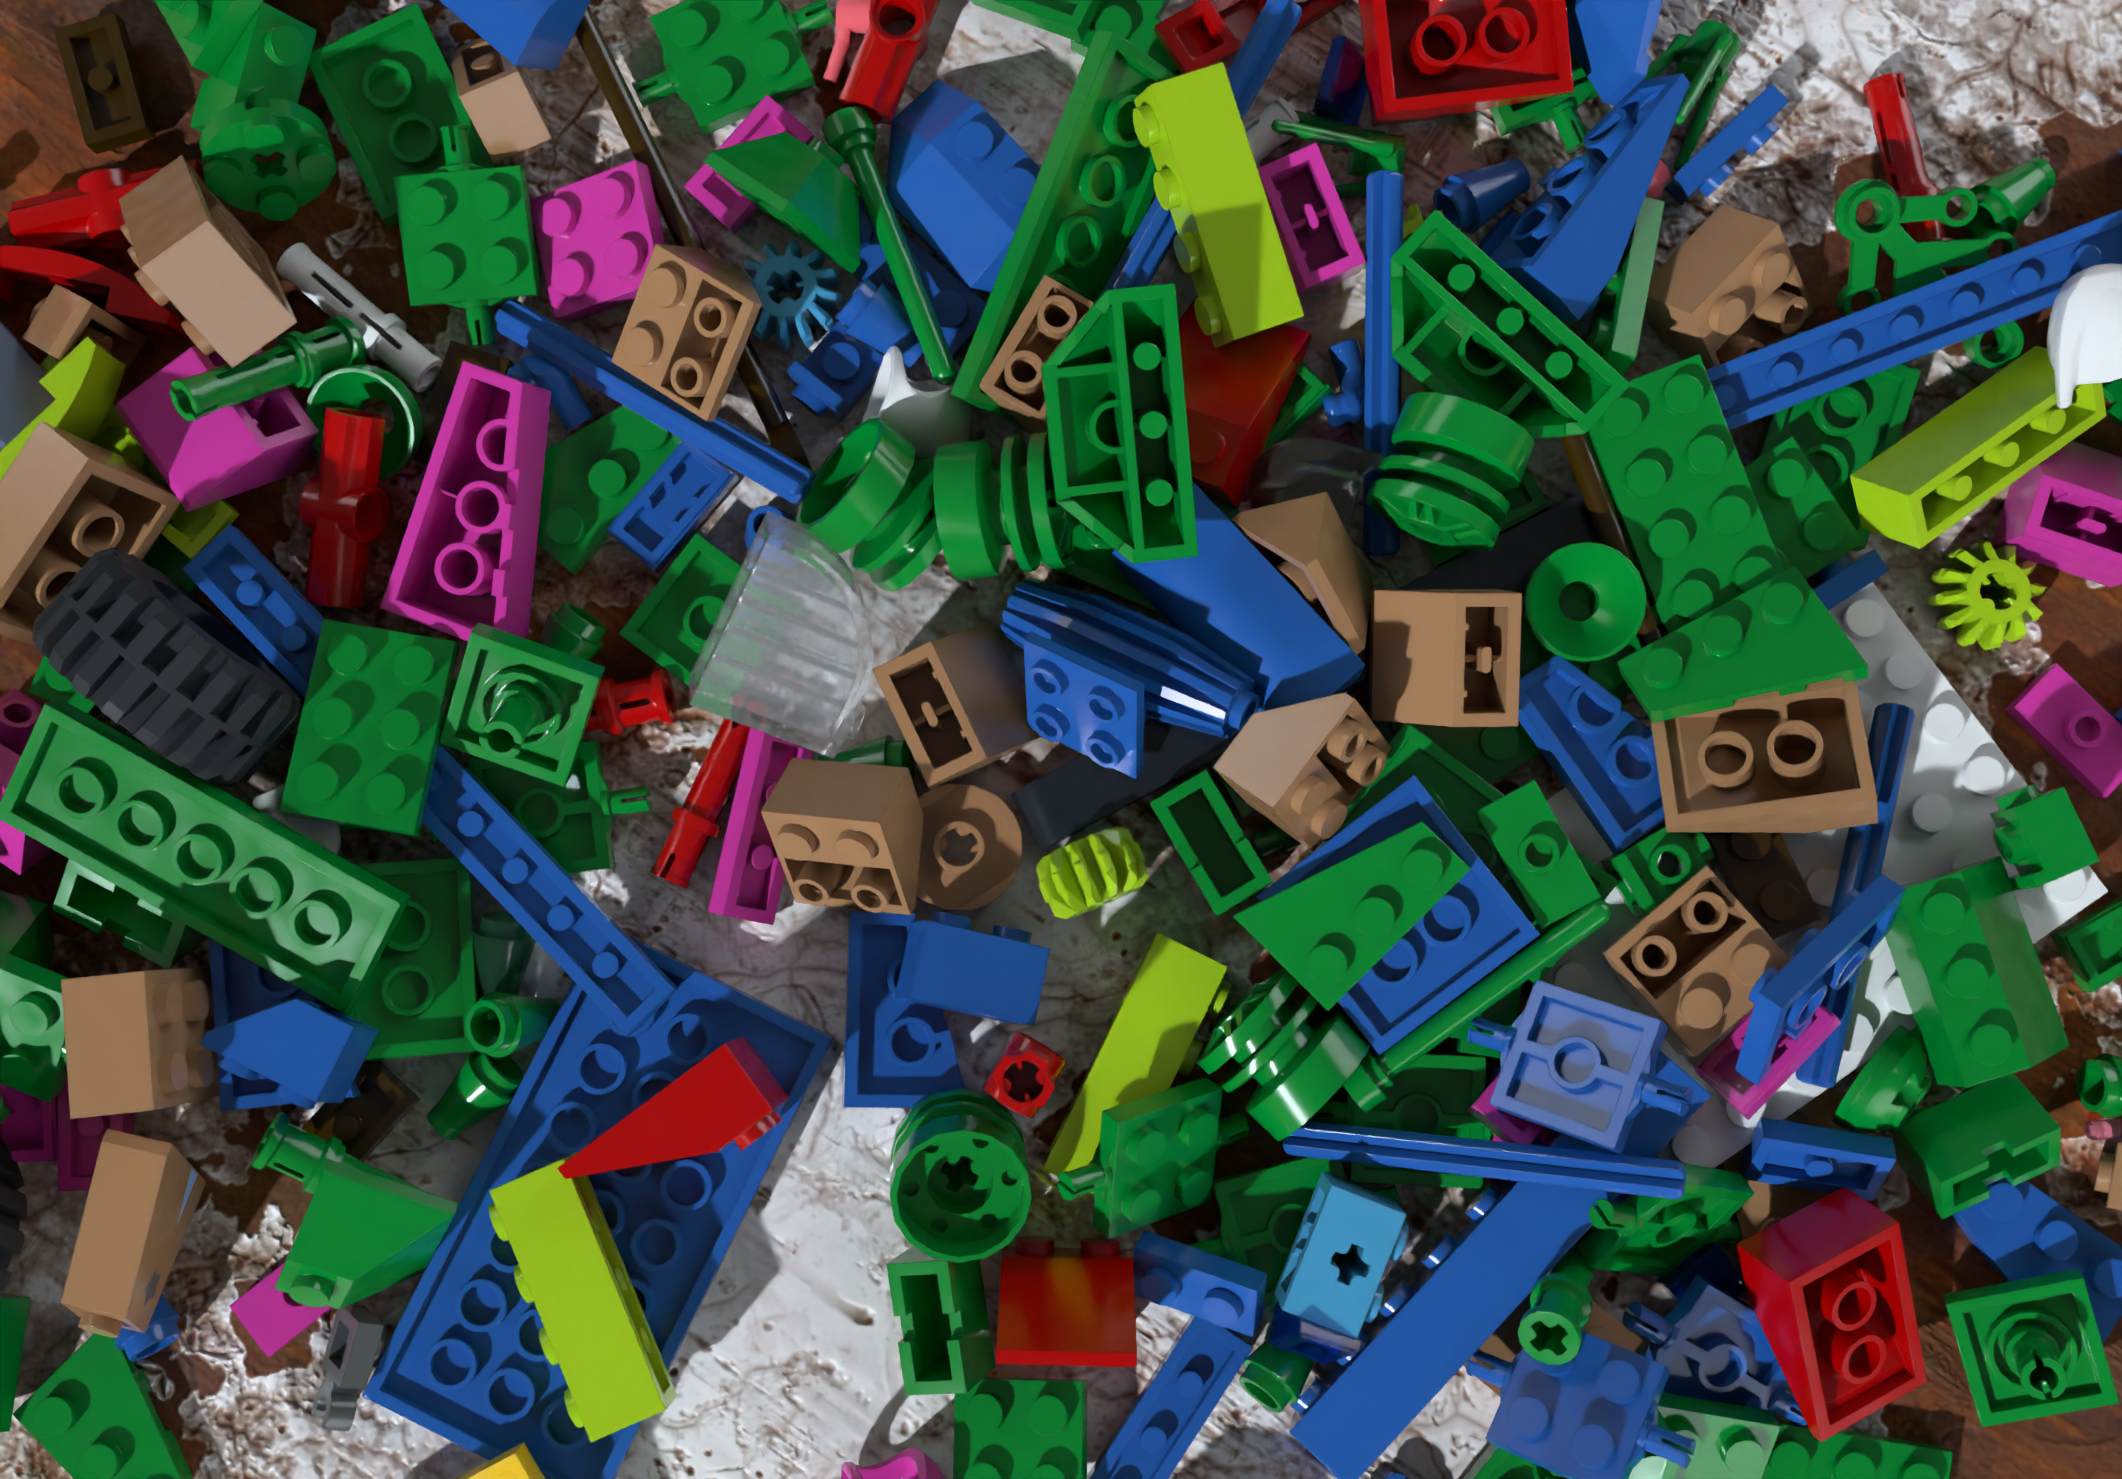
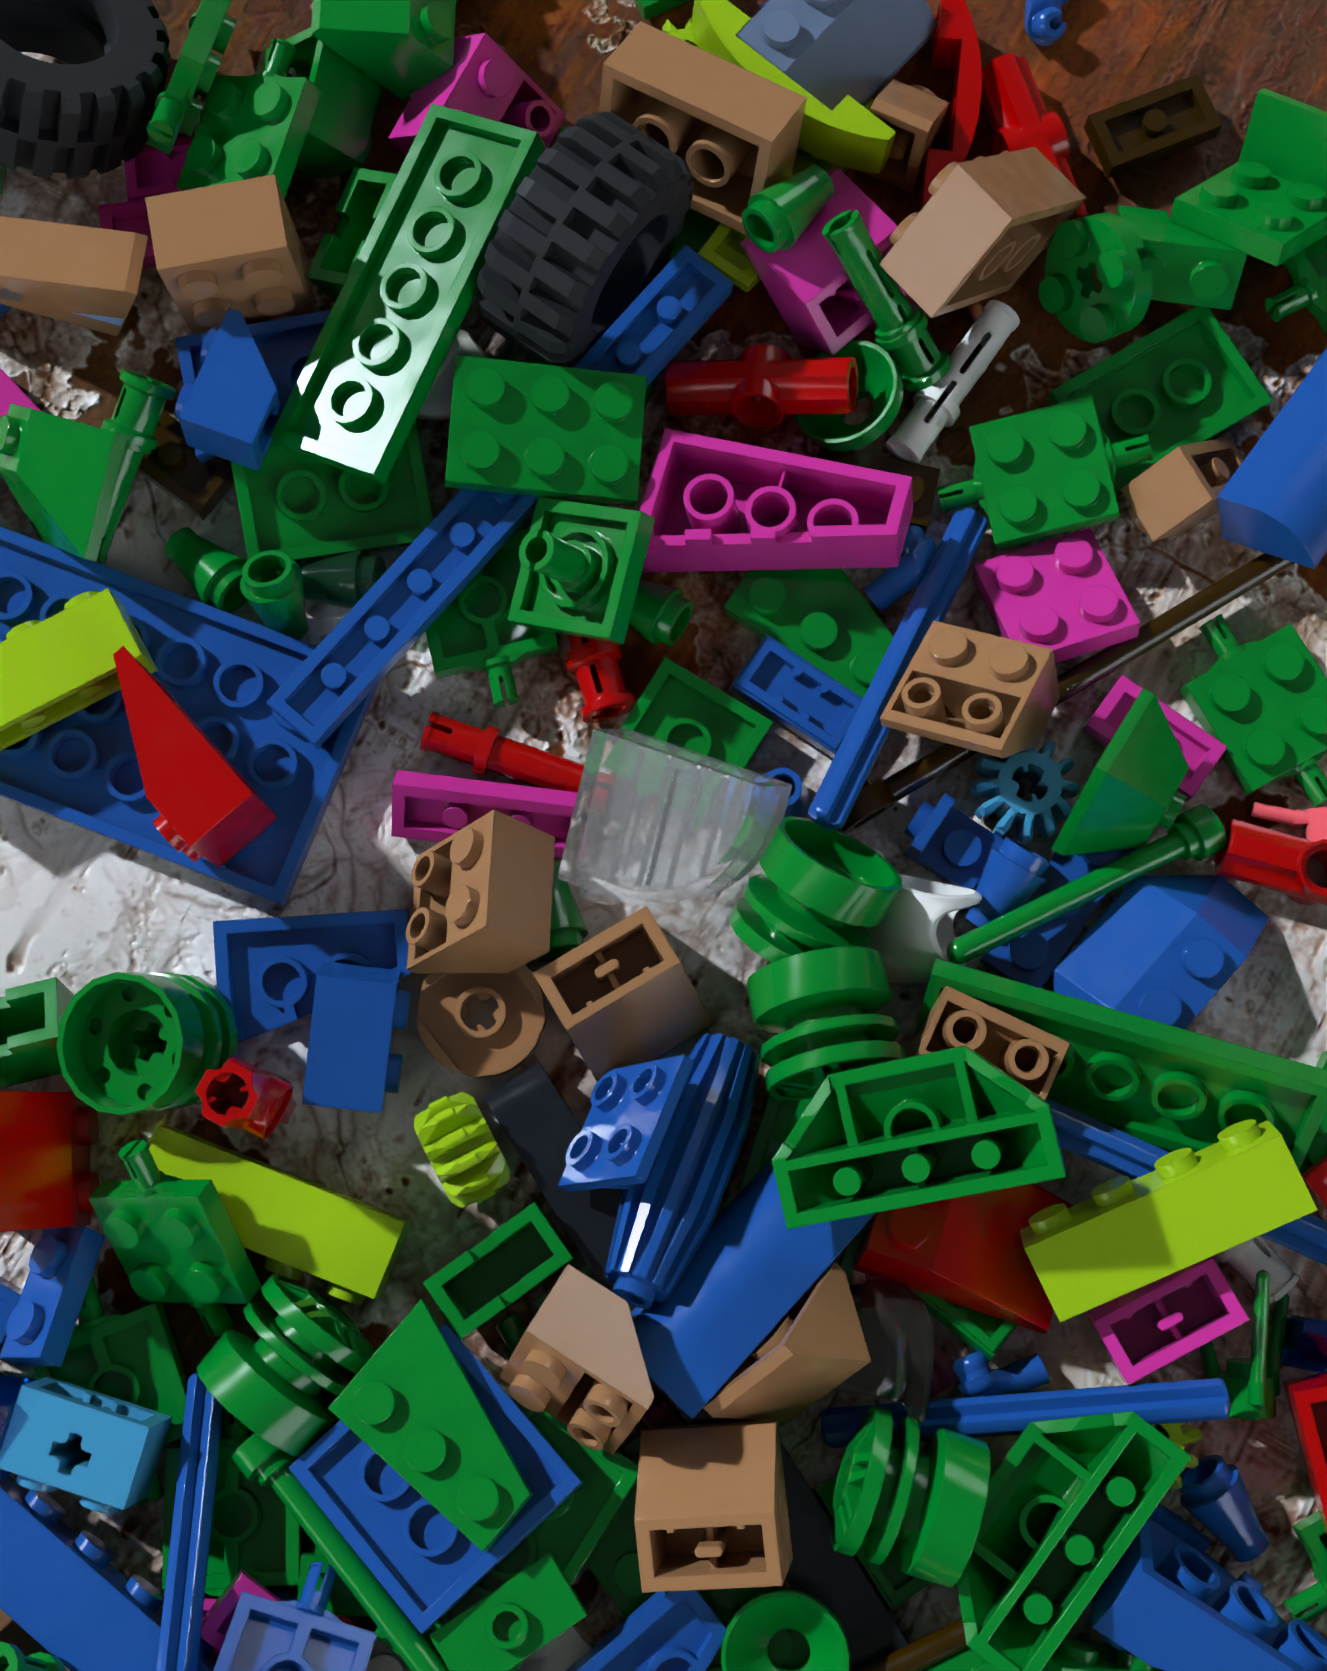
camera: 85 degrees right, 5 degrees down
none -> green cone [742,165,835,253]

